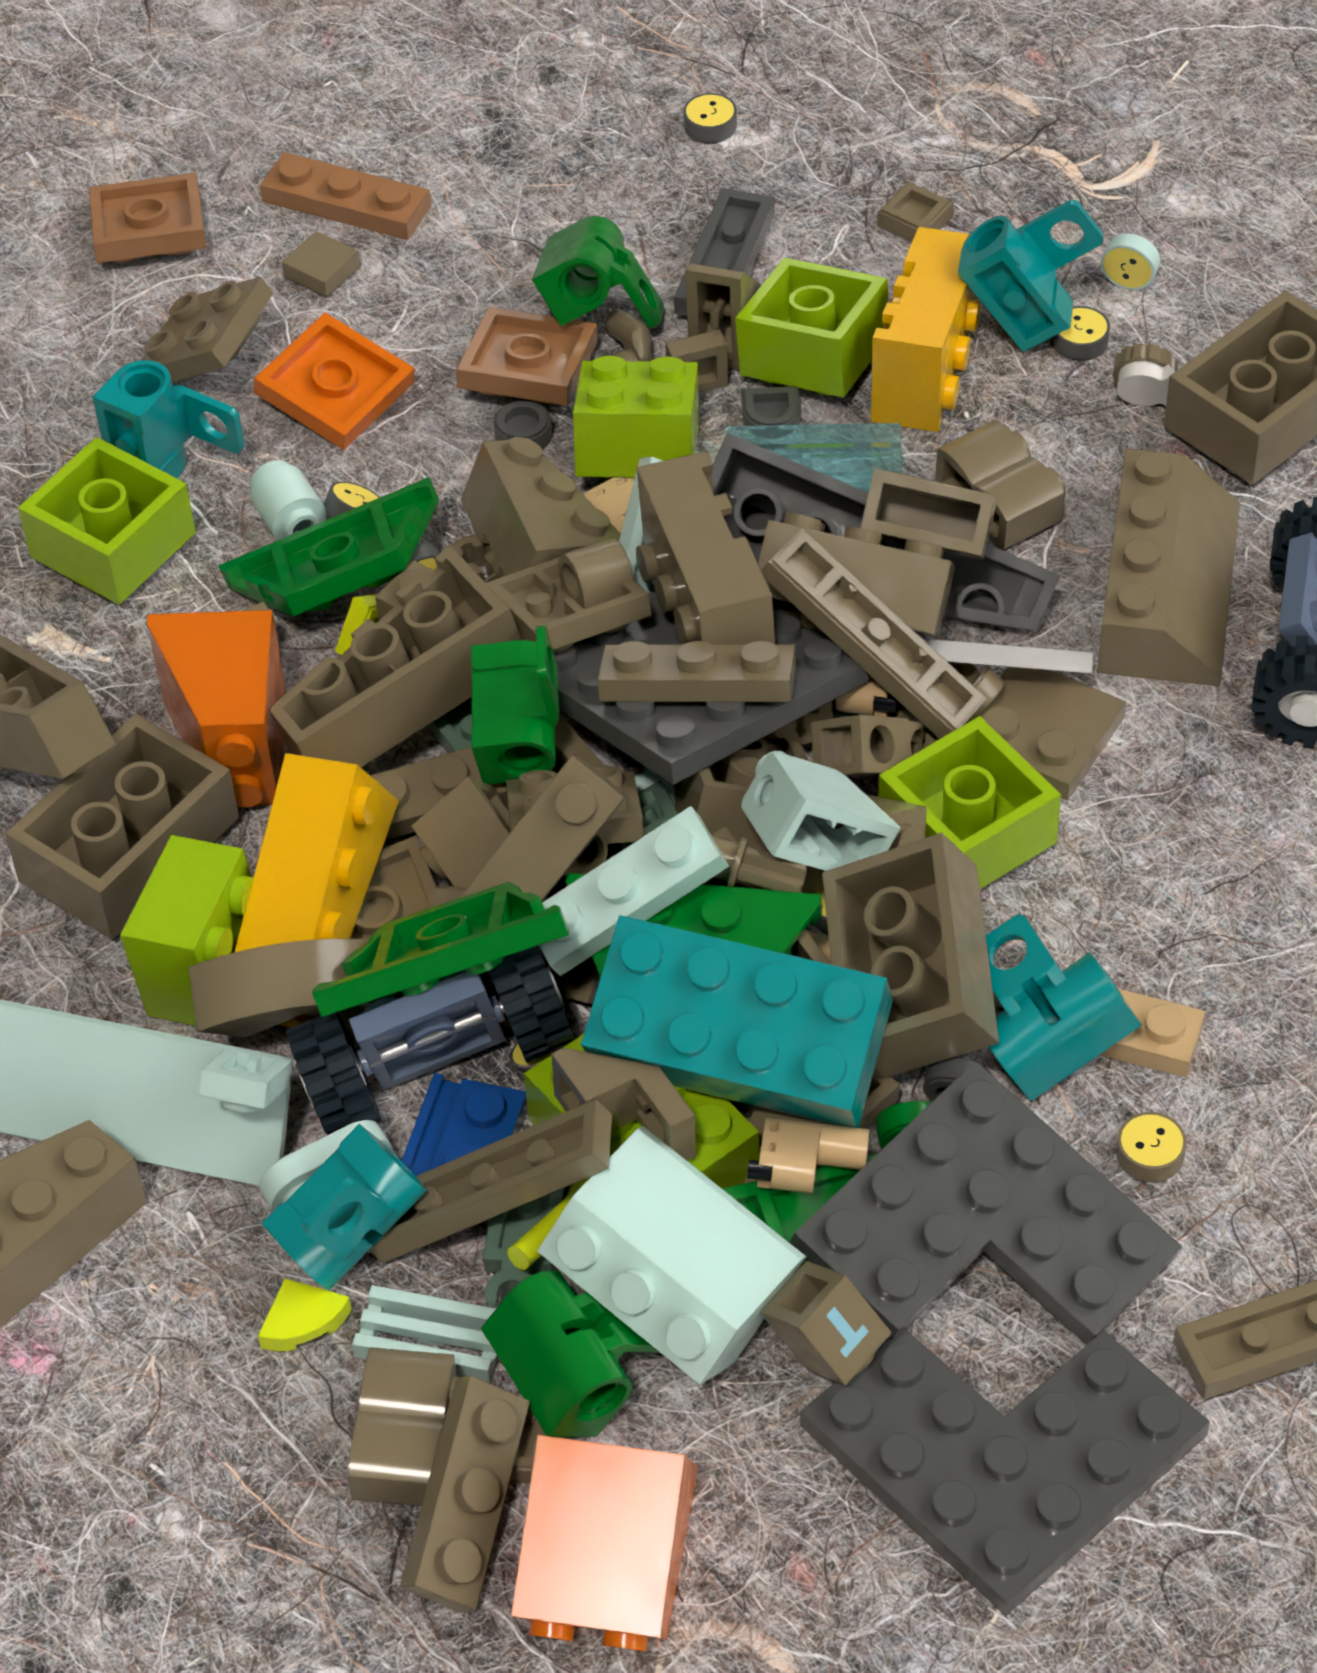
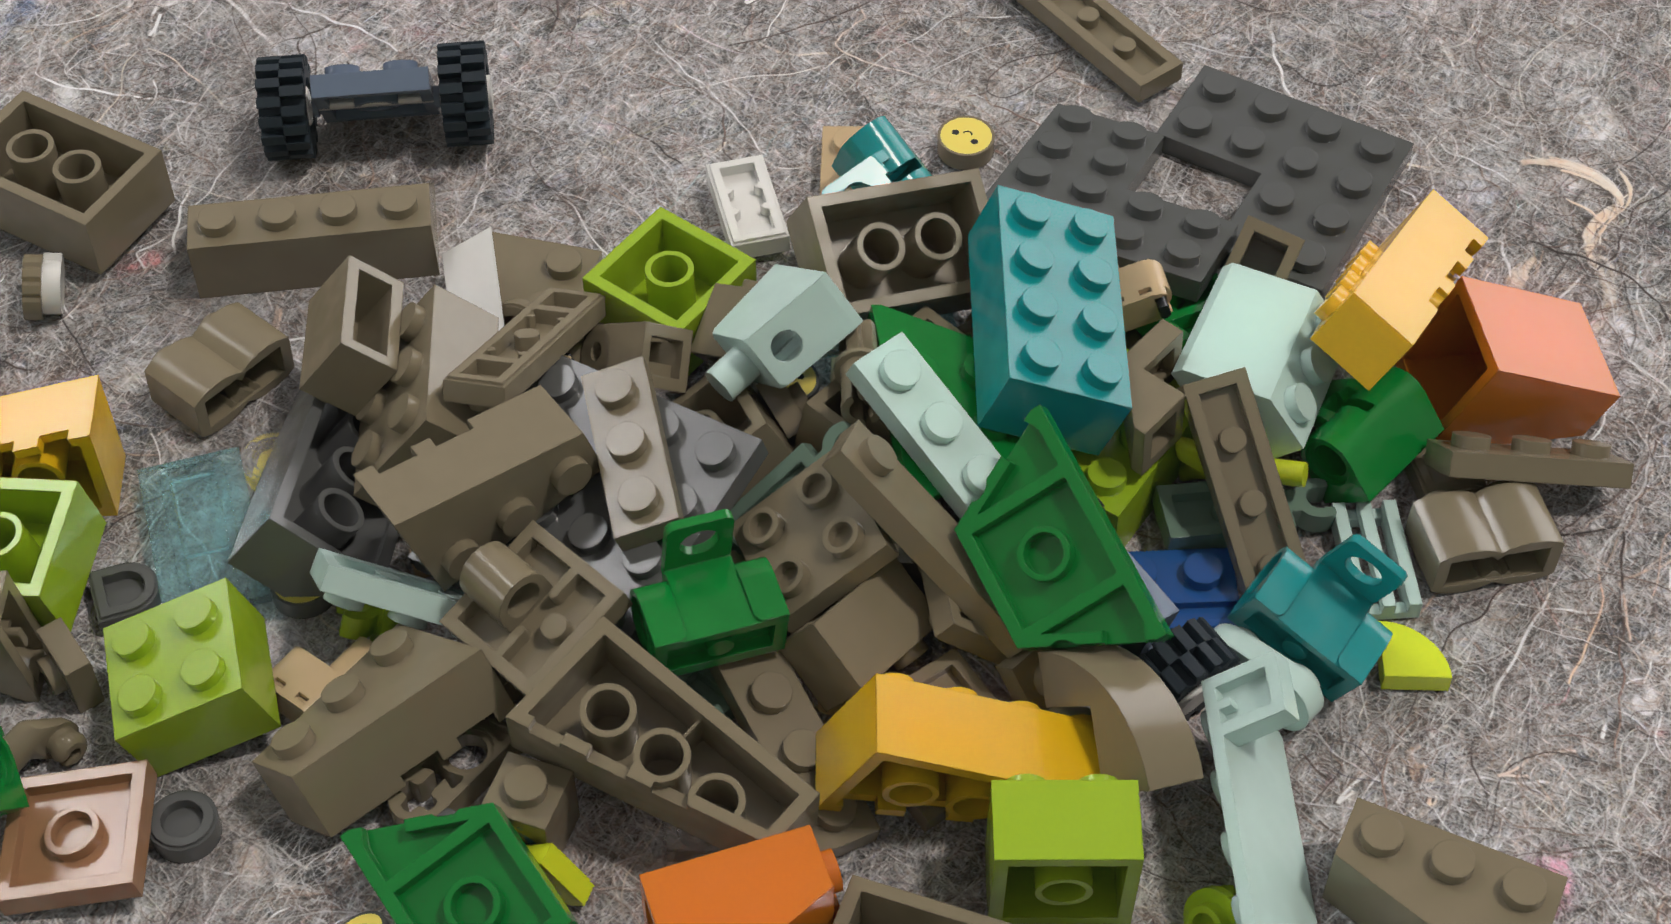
camera: 110 degrees left, 0 degrees up
none -> white plate [706,155,790,257]
none -> yellow wedge [1310,189,1488,391]

